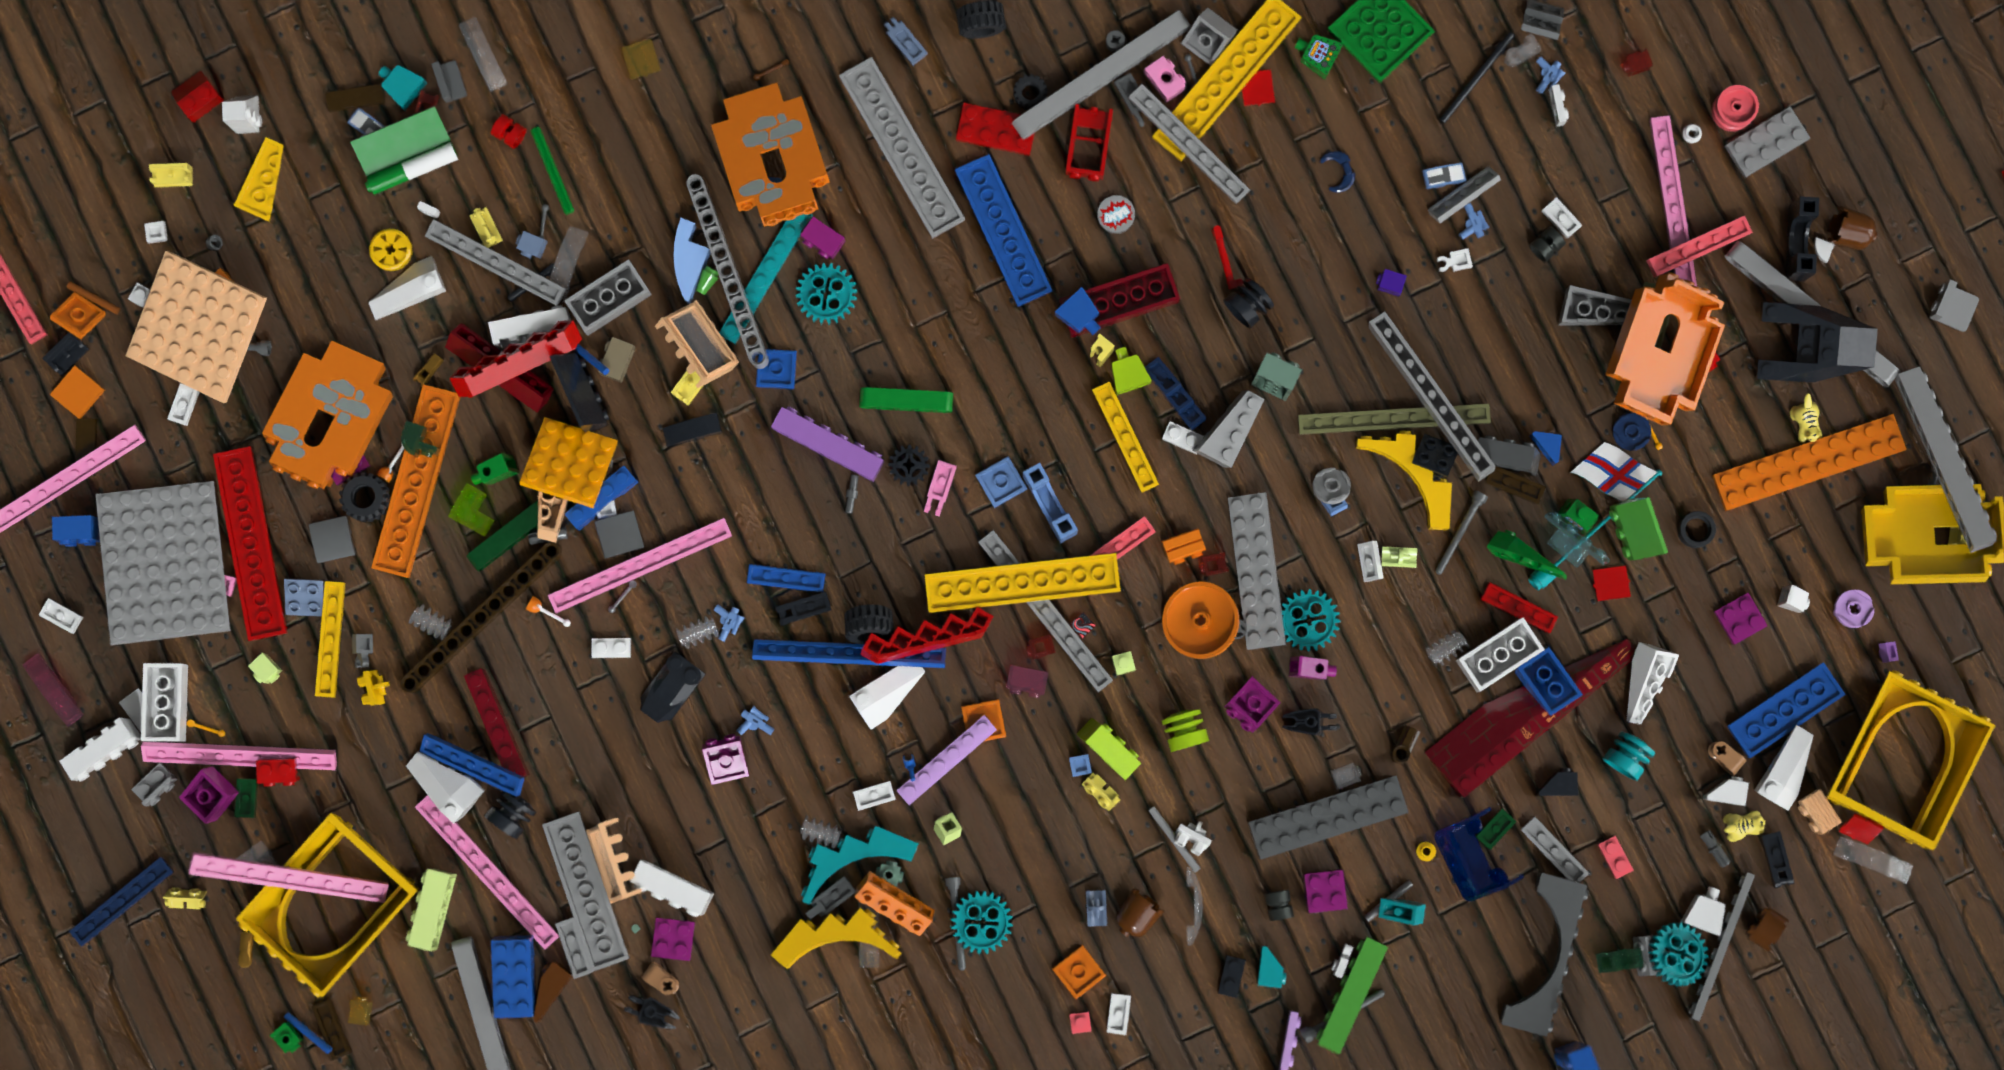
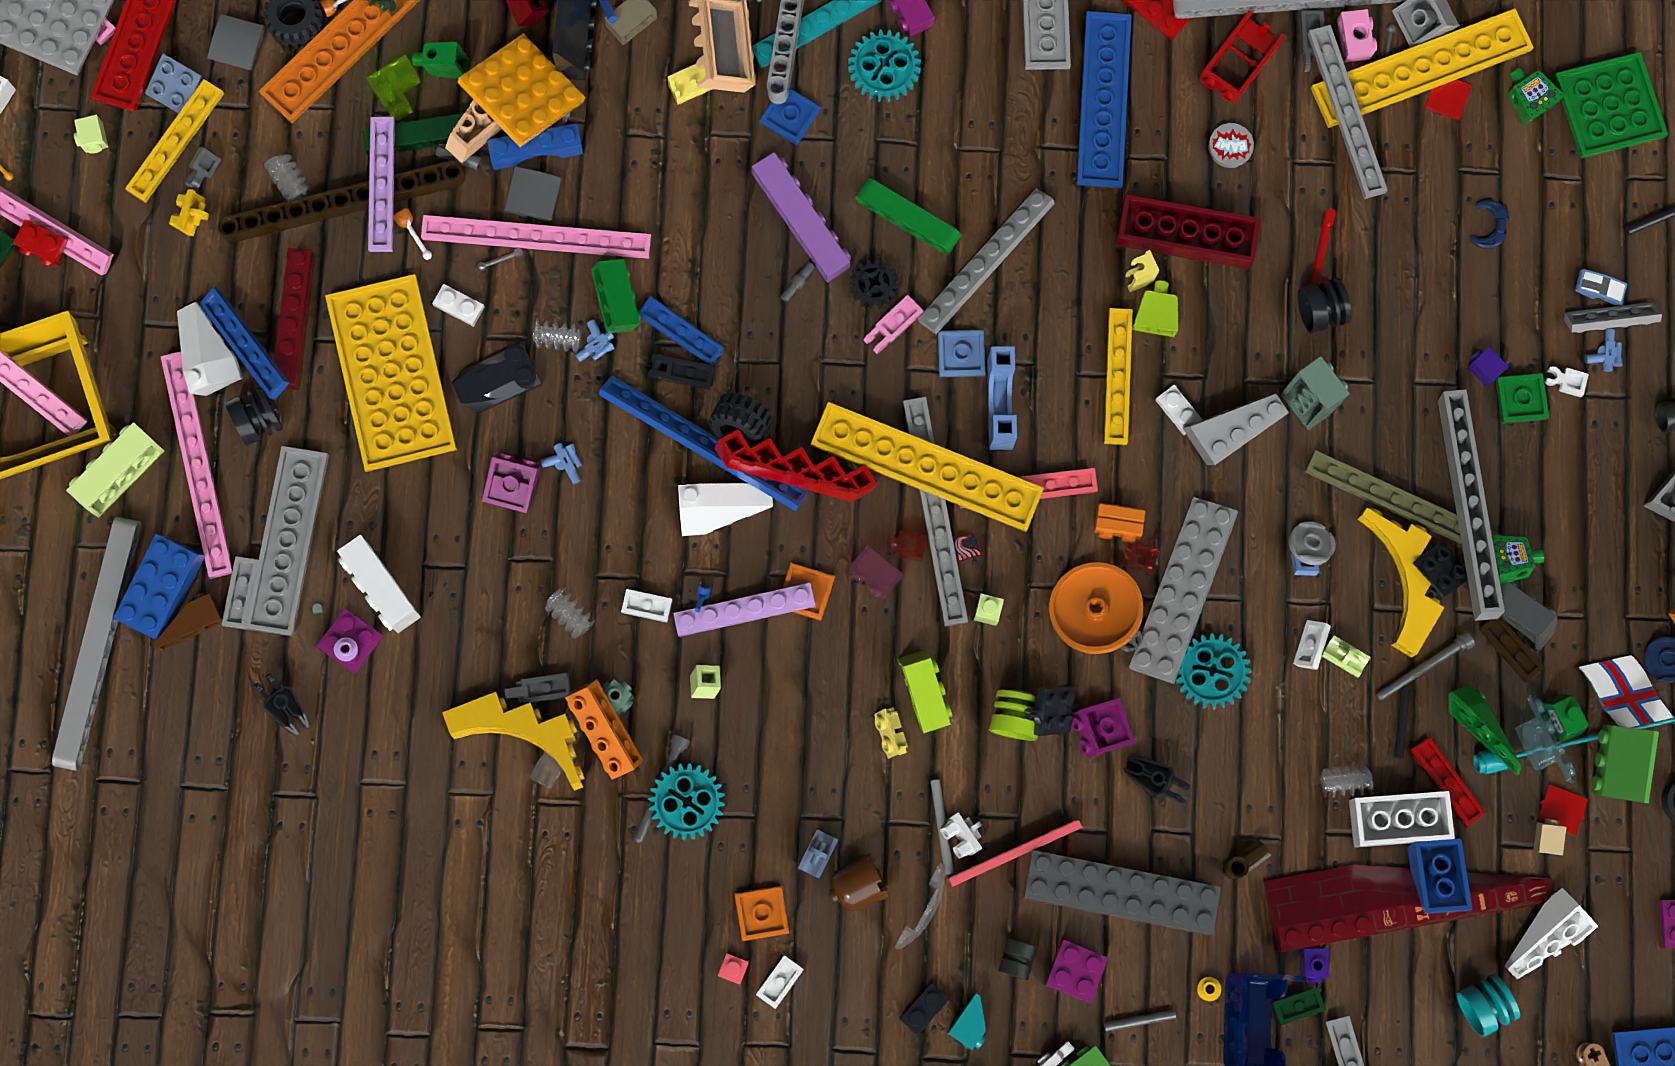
camera: 20 degrees right, 5 degrees down
light nougat window [586,818,642,904] -> none
white tile [597,500,617,520] -> none
medium nougat piece [641,961,679,995] -> none
black slope [663,413,722,447] -> none
teal arch [801,826,919,904] -> none
blue torso [1055,287,1101,335] -> none
medium blue plate [1069,754,1092,777] -> none
dark blue slope [1145,357,1207,431] -> none
magenta torso [1288,656,1337,680] -> none
clear brick [1330,763,1362,789] -> none
teal slope [1378,898,1426,925] -> none
blue slope [1529,431,1562,466] -> none
black slope [1536,768,1578,796] -> none
none -> yellow plate [325,274,457,472]
none -> lavender plate [334,638,358,661]
none -> lavender plate [368,117,395,252]
none -> green brick [591,259,640,334]
none -> light grey plate [918,188,1055,334]
none -> coral tile [948,820,1082,887]
none -> black plate [1024,685,1082,736]
none -> dark purple brick [1300,948,1330,983]
none -> black bar [1394,688,1410,759]
none -> green torso [1492,535,1544,584]
none -> green plate [1495,373,1549,424]
none -> tan brick [1534,819,1566,855]

